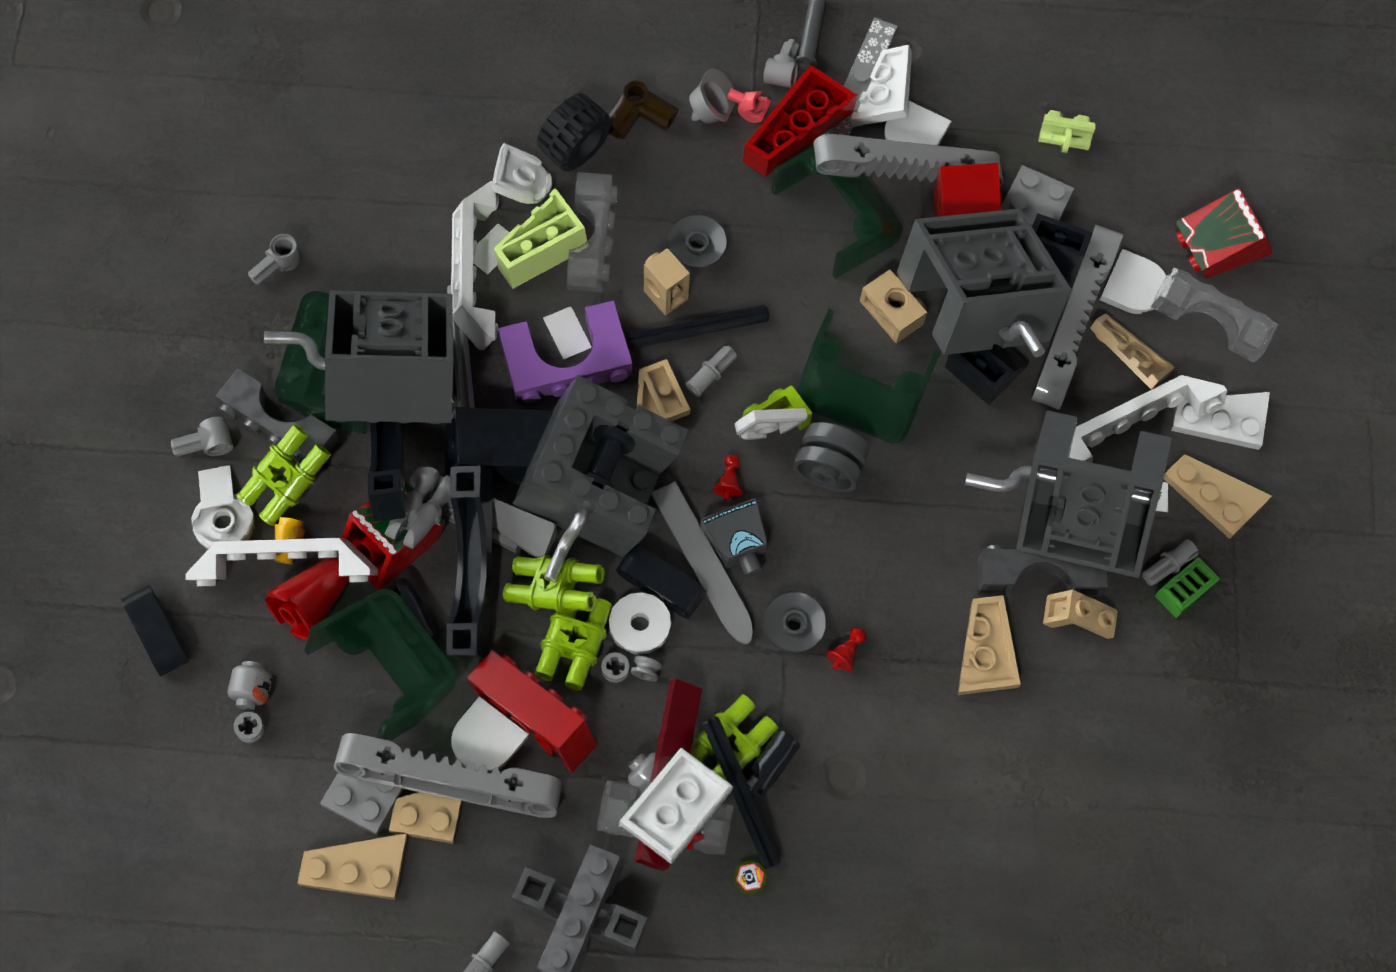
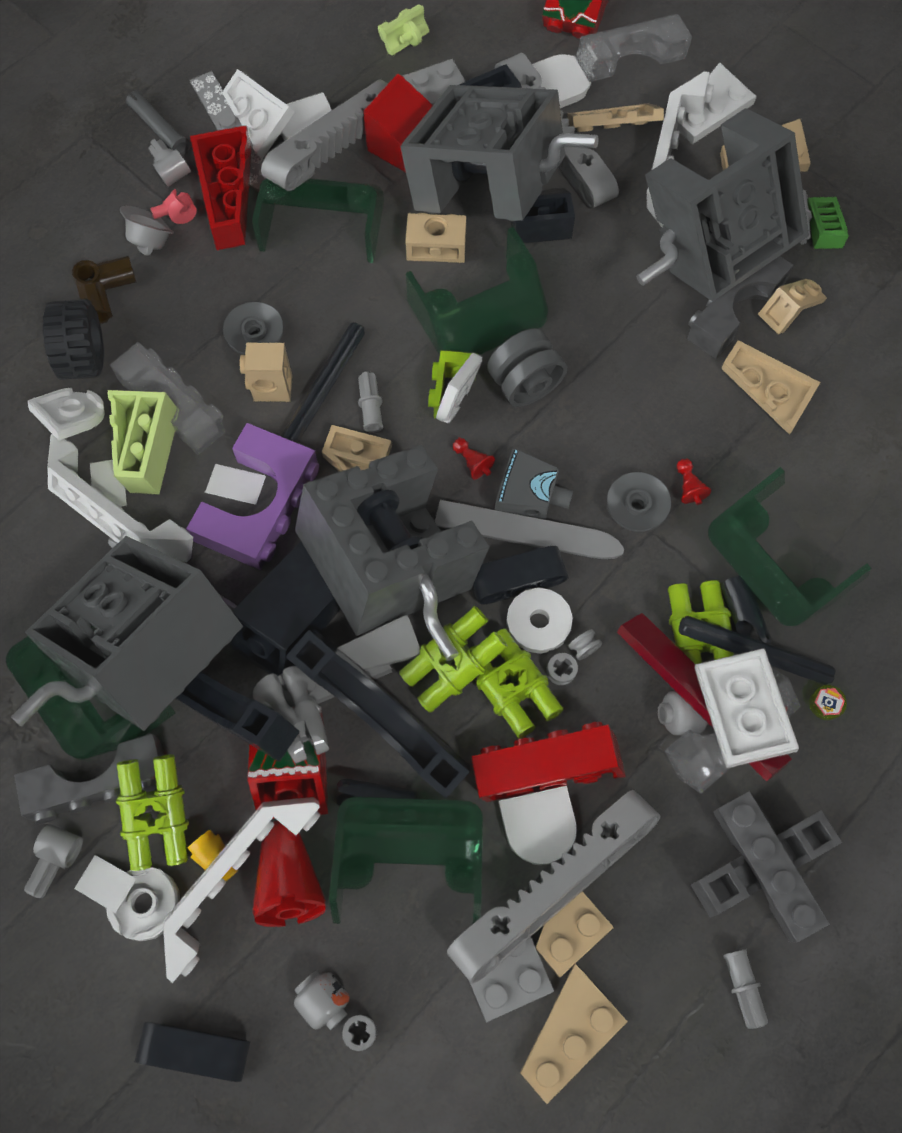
camera: 45 degrees left, 0 degrees up
none -> clear green windscreen [708,467,872,627]

